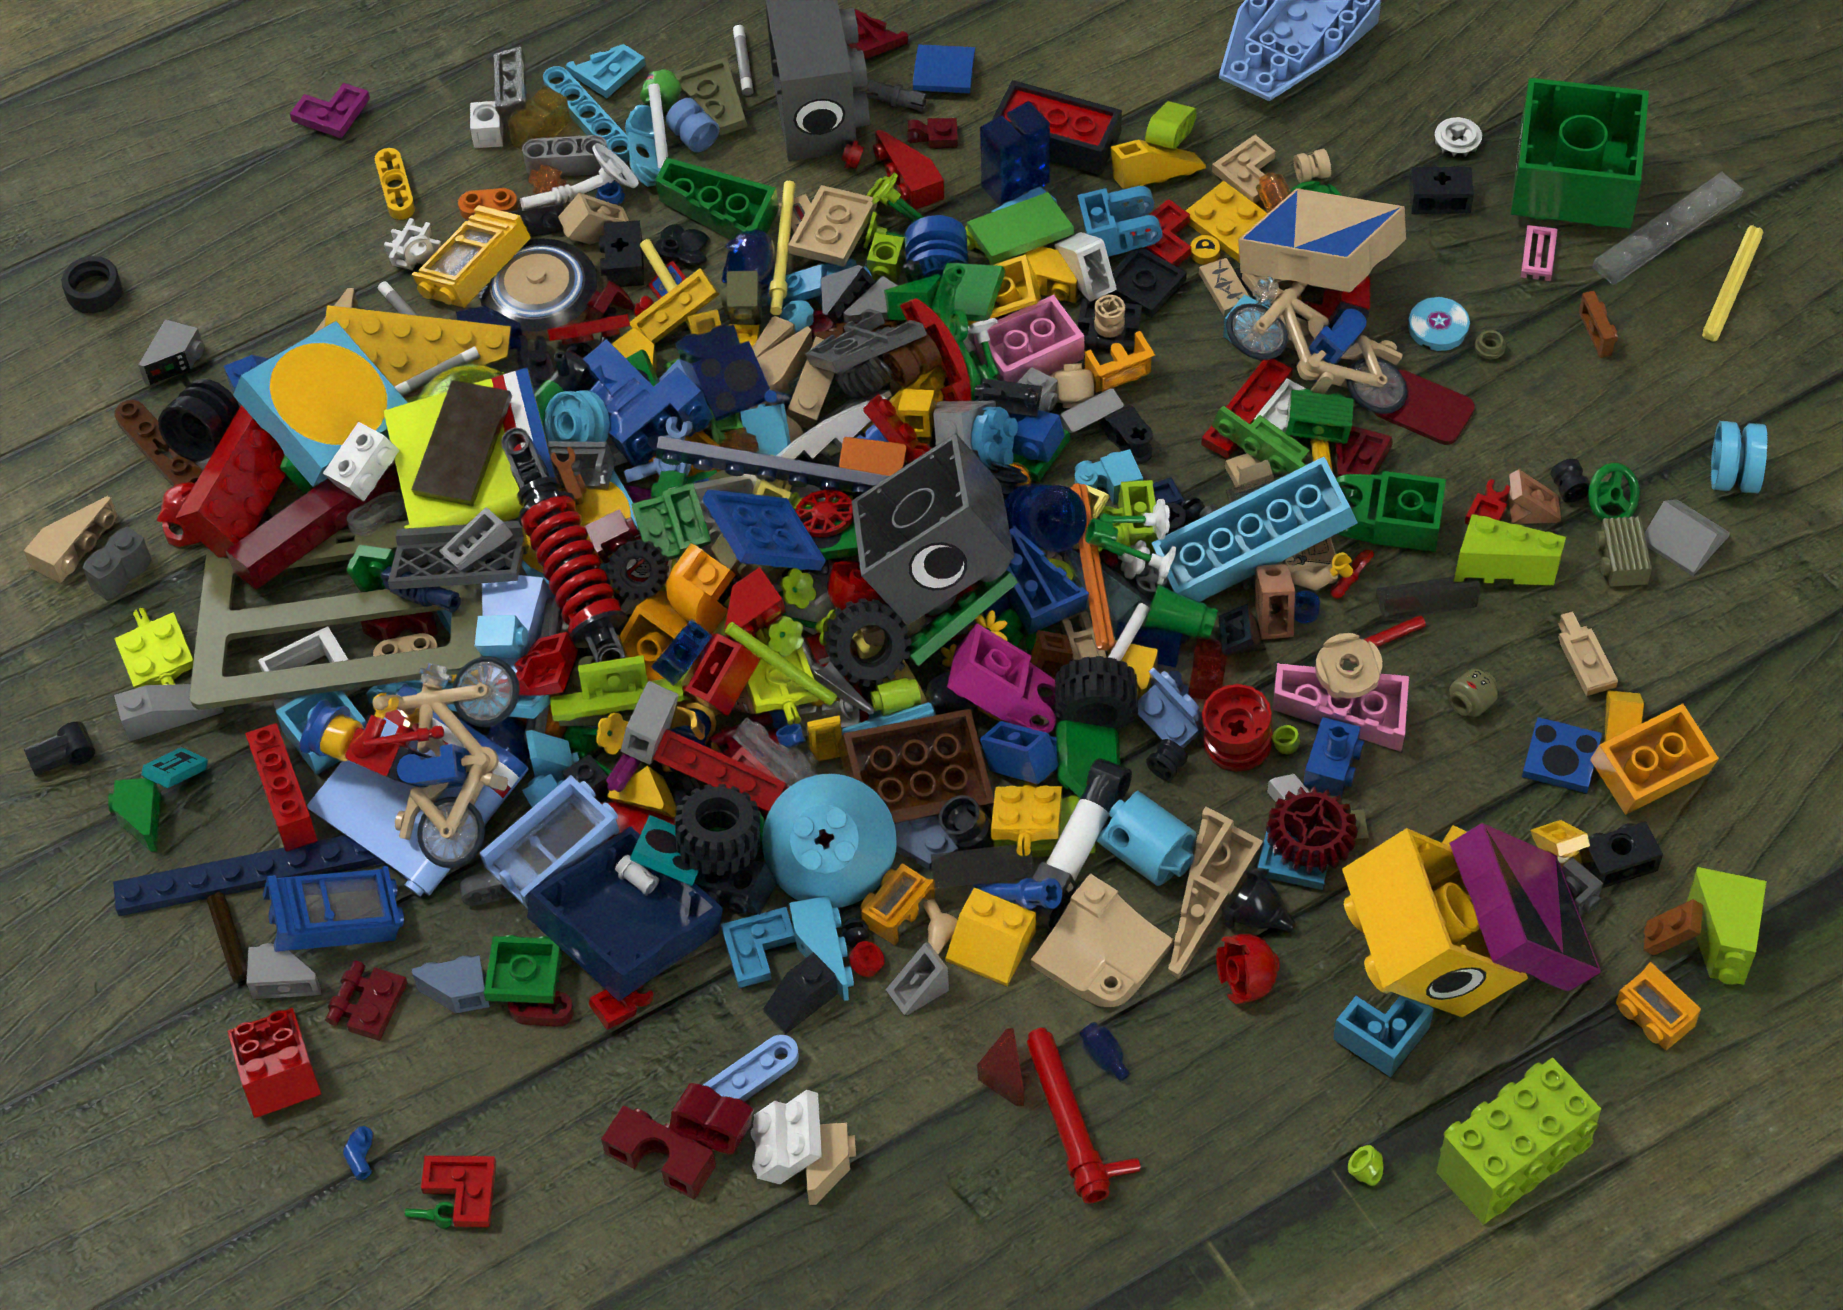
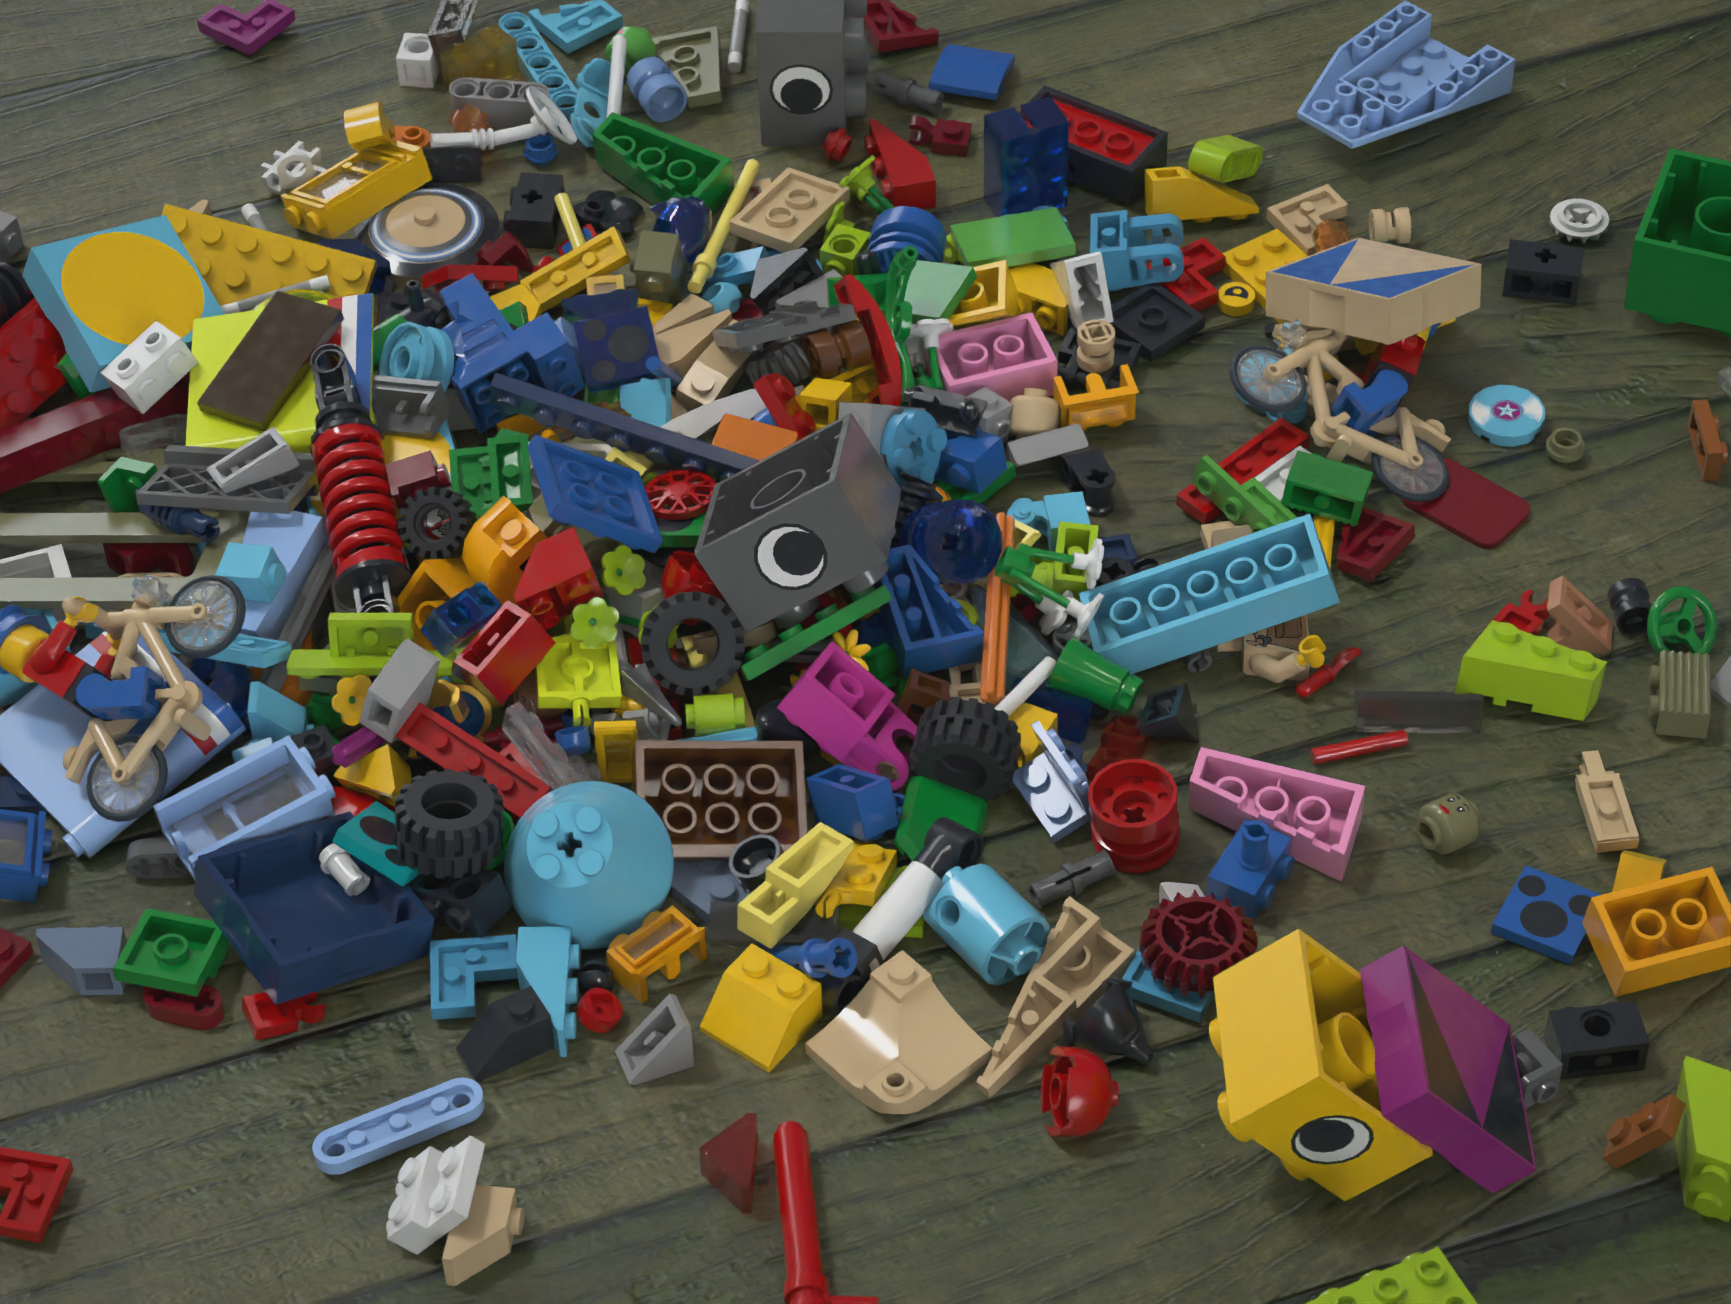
camera: 10 degrees right, 10 degrees down
red piece [363,726,444,747] -> none
yellow beam [375,148,415,220] -> none
red slope [496,632,578,696] -> none
dark orange plate [551,447,587,505] -> none
tan slope [558,193,629,245] -> none
dark red arch [601,1105,716,1200] -> none
light blue piece [624,416,693,483] -> none
dark red brick [669,1083,754,1154] -> none
lime bar [725,622,837,706] -> none
tan animal [923,899,957,955] -> none
clear blue plant [1079,1022,1131,1082] -> none
black wheel [1146,739,1188,781] -> none
tan tile [1199,258,1249,317] -> none
nougat torso [1255,564,1295,640] -> none
lime hinge [1272,725,1300,755] -> none
clear blue bush [1294,591,1320,623] -> none
tan plate [1315,633,1382,698] -> none
dark azure brick [1333,995,1434,1077] -> none
green brick [1336,471,1446,552] -> none
bright pink tile [1521,225,1557,281] -> none
yellow slope [1530,820,1590,868] -> none
light orange window [1616,962,1701,1050] -> none
none -> yellow brick [344,101,396,152]
none -> light yellow slope [737,822,854,949]
none -> dark grey pin [1027,850,1115,909]

